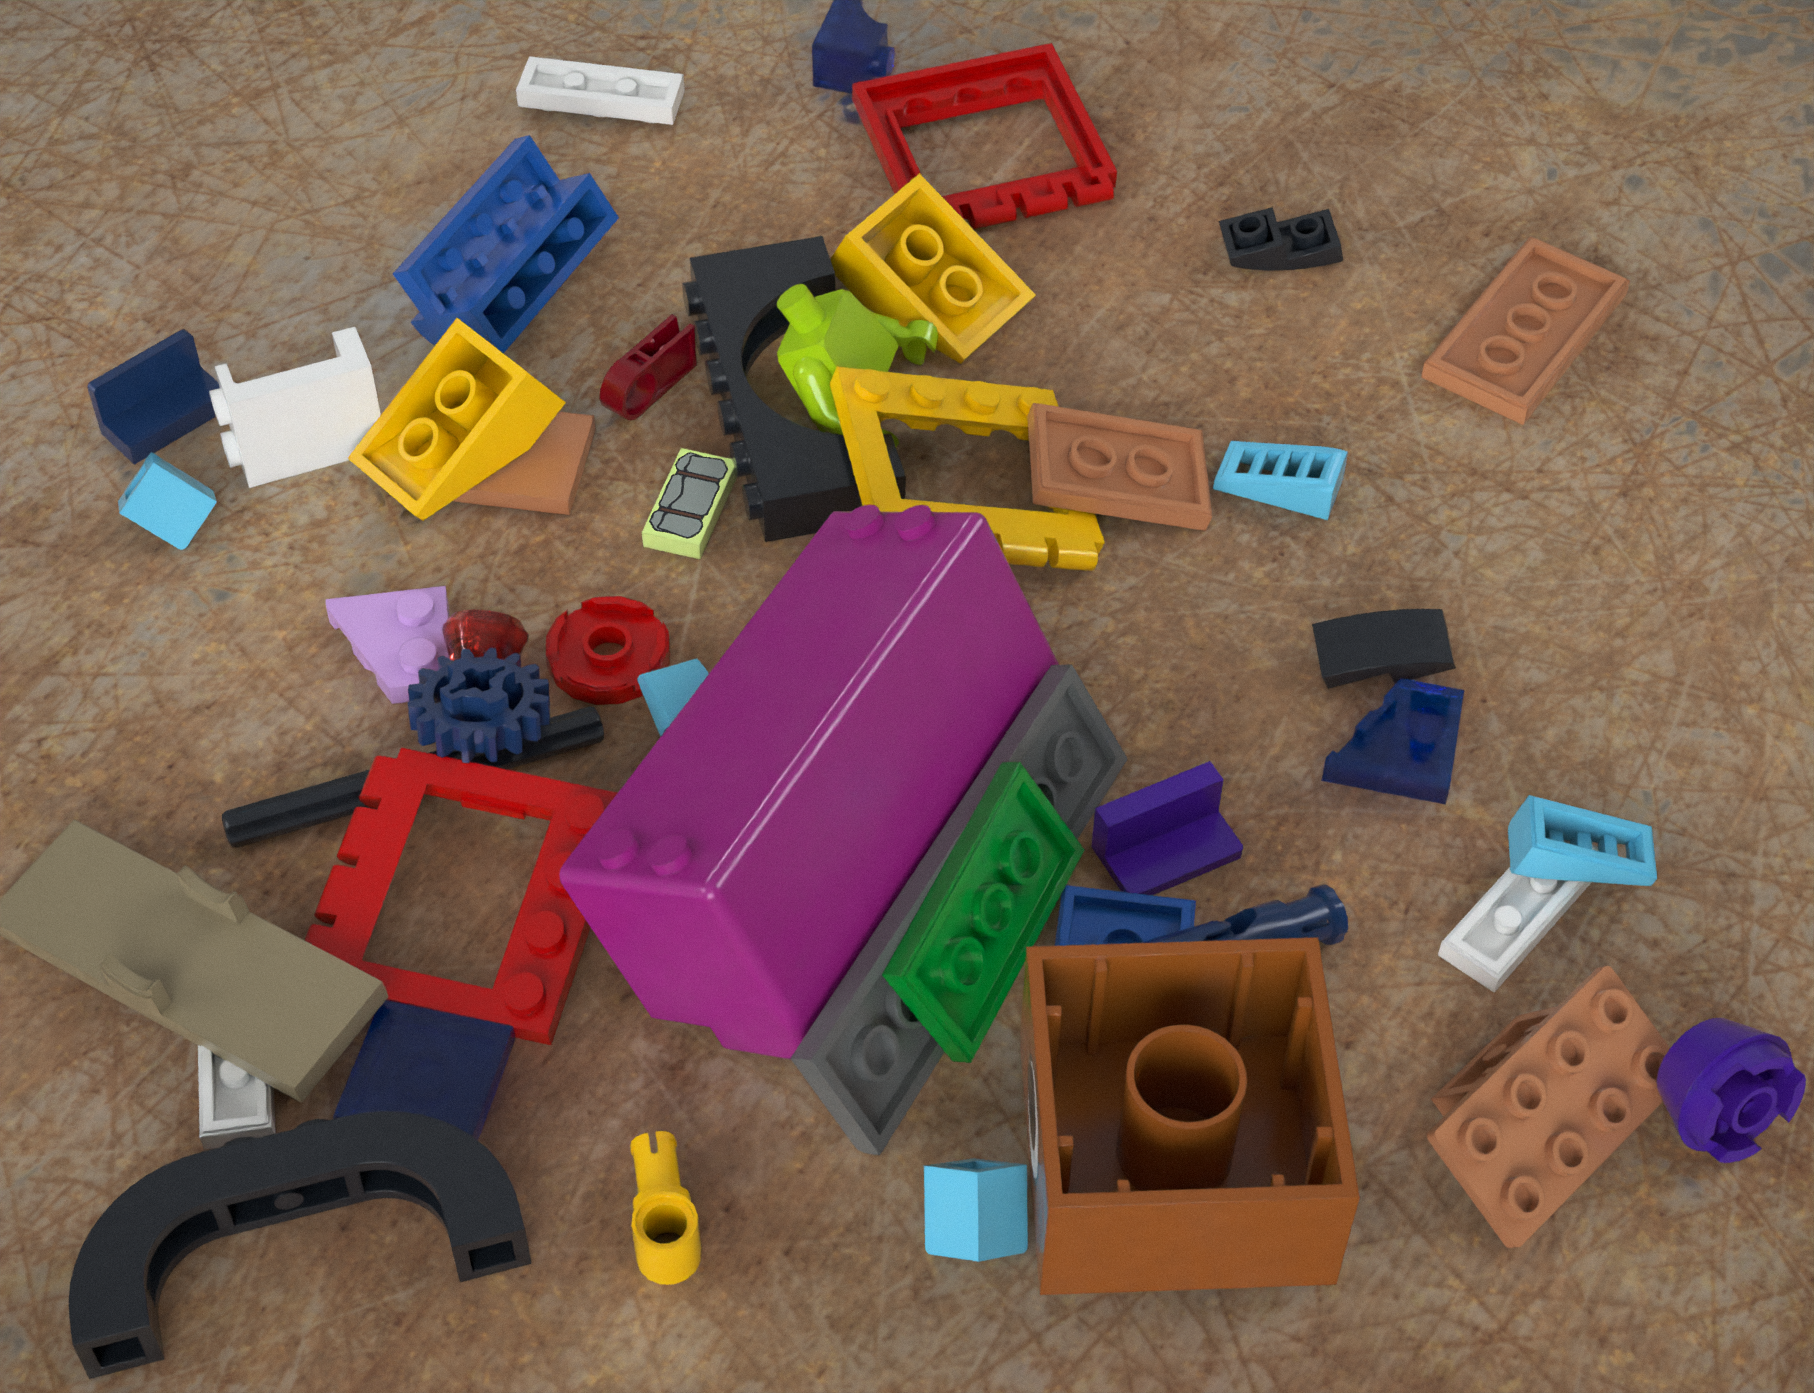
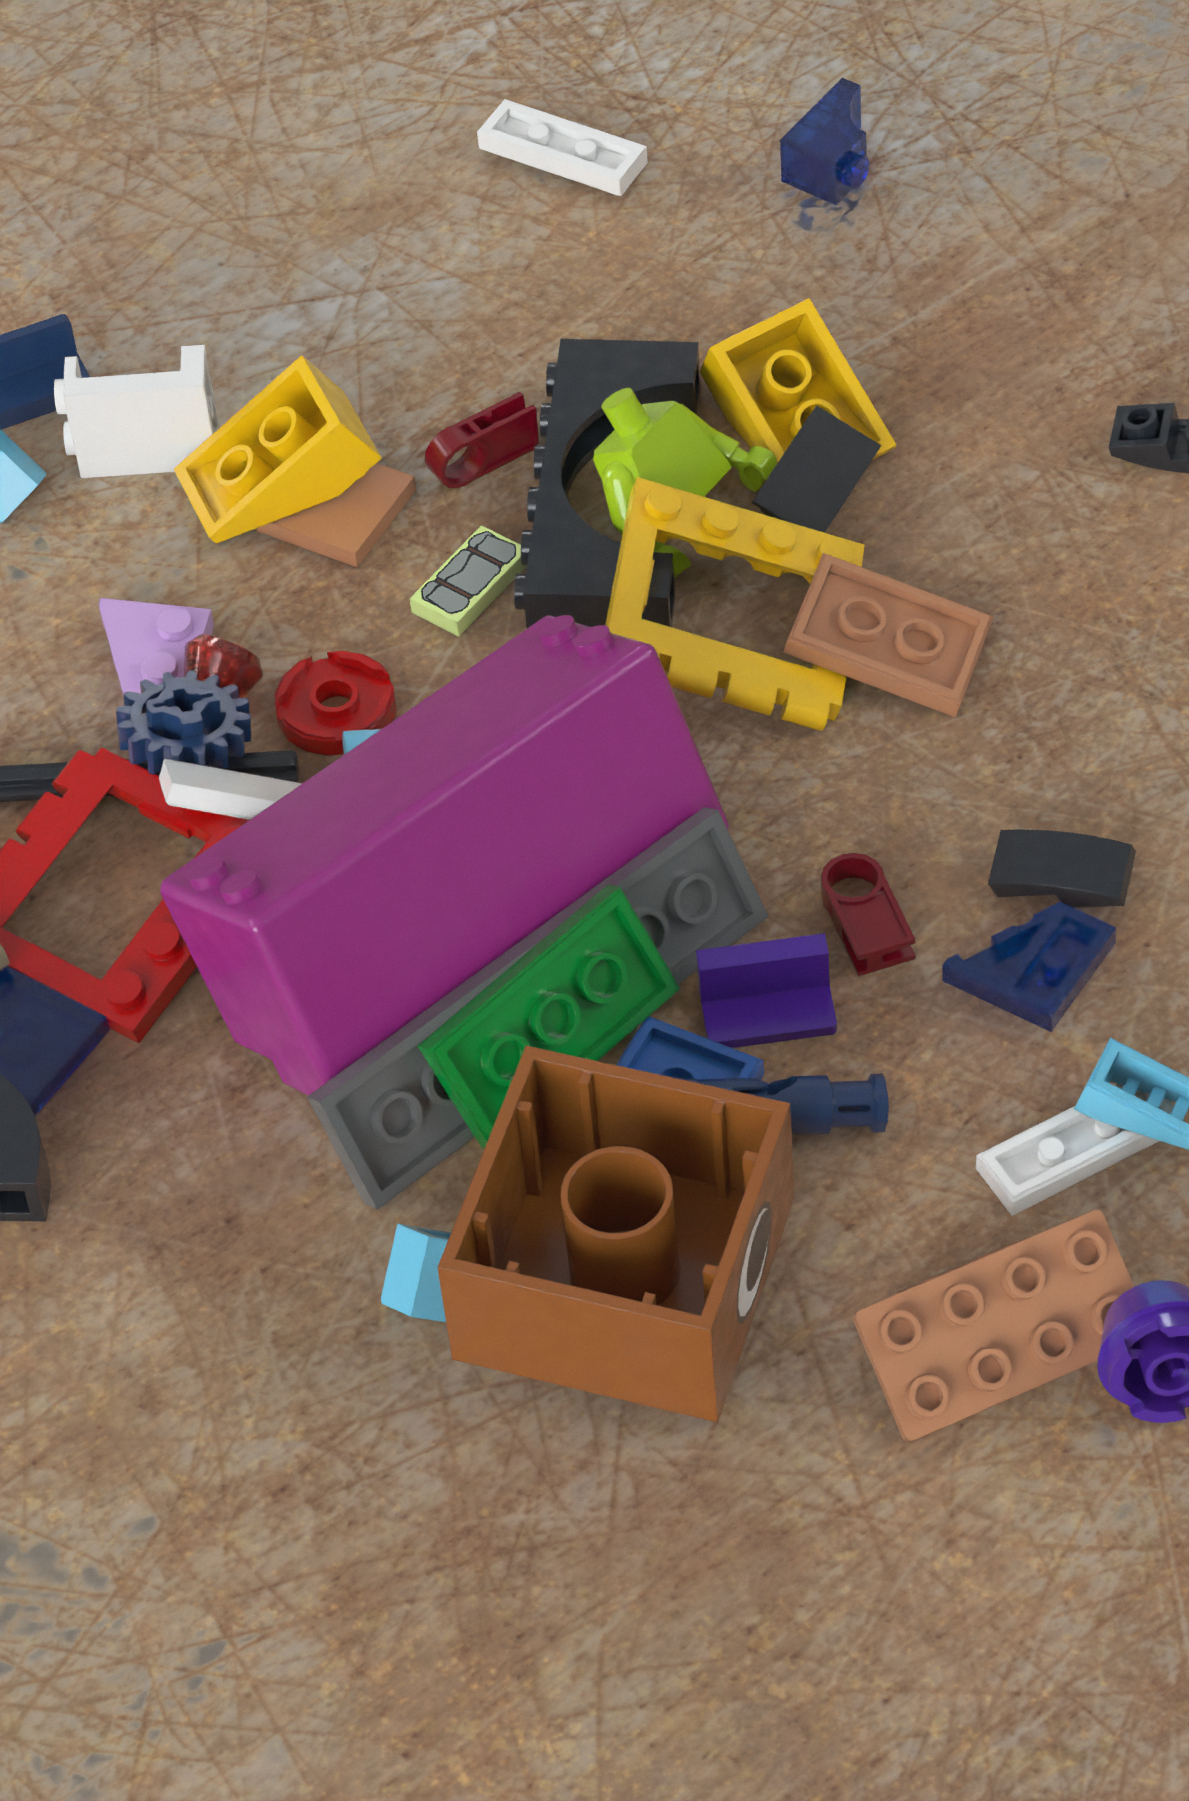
camera: 25 degrees right, 0 degrees up
blue brick [393,135,619,354] -> none
yellow pin [630,1131,701,1285] -> none
red hinge [852,43,1117,229] -> none
medium azure slope [1213,441,1348,520] -> none
none -> white tile [159,759,302,820]
none -> black piece [752,405,881,533]
none -> dark red piece [821,853,916,976]

